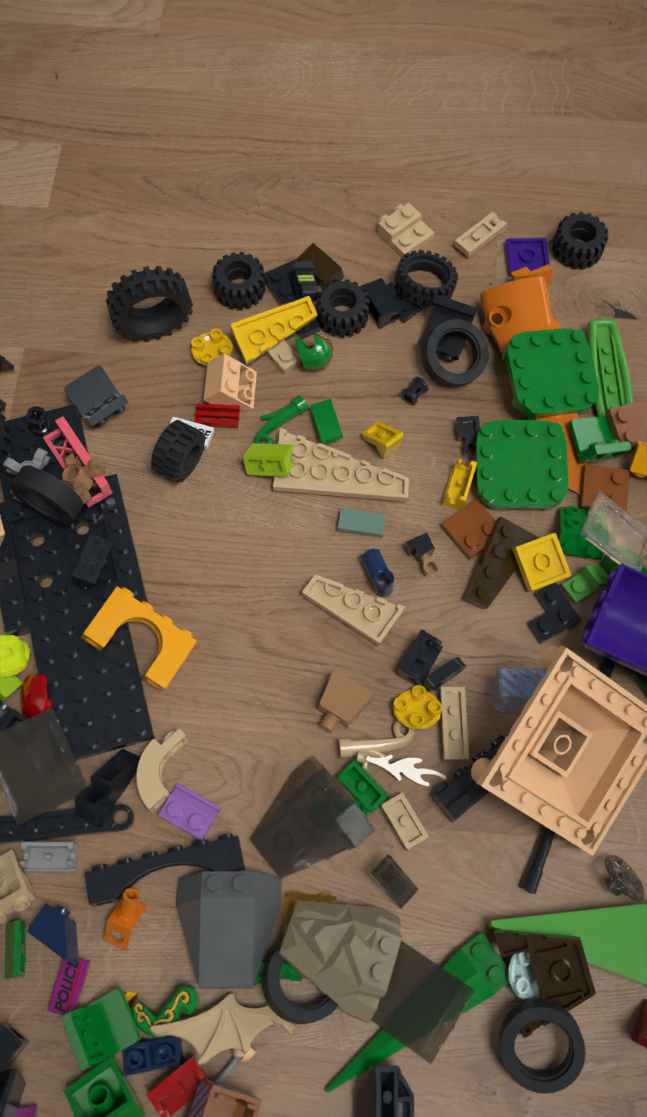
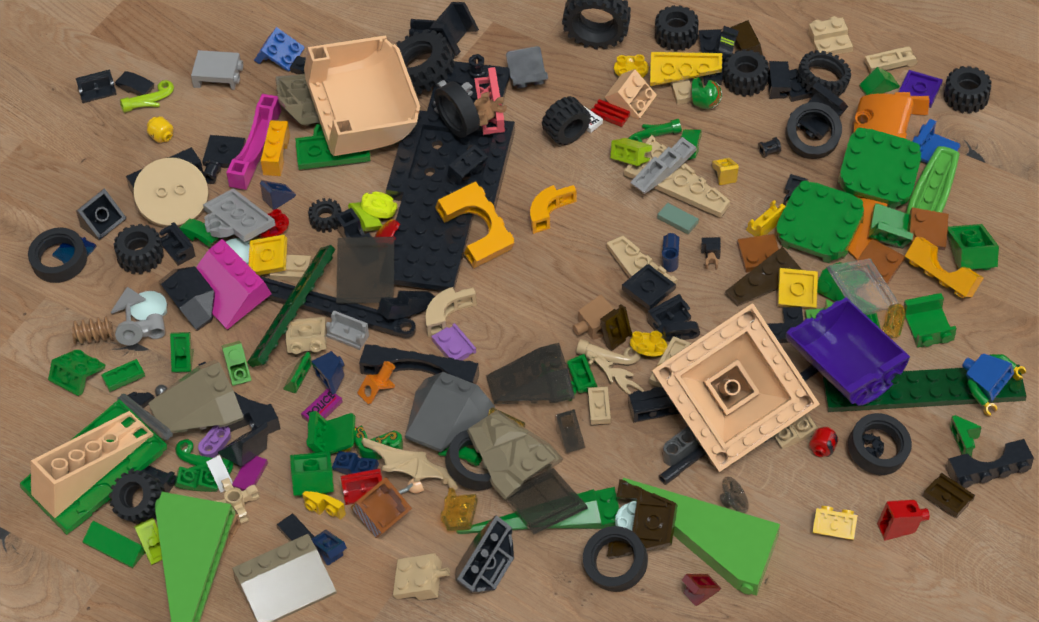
camera: 30 degrees right, 15 degrees down
none -> clear yellow bracket [441,488,478,531]
none -> light orange arch [530,185,577,234]
none -> dark brown plate [600,304,632,351]
none -> black plate [622,264,676,310]
none -> light grey slope [630,137,697,194]
none -> dark grey beam [663,426,701,466]
none -> green slope [859,67,900,96]
none -> blue bracket [912,119,960,163]

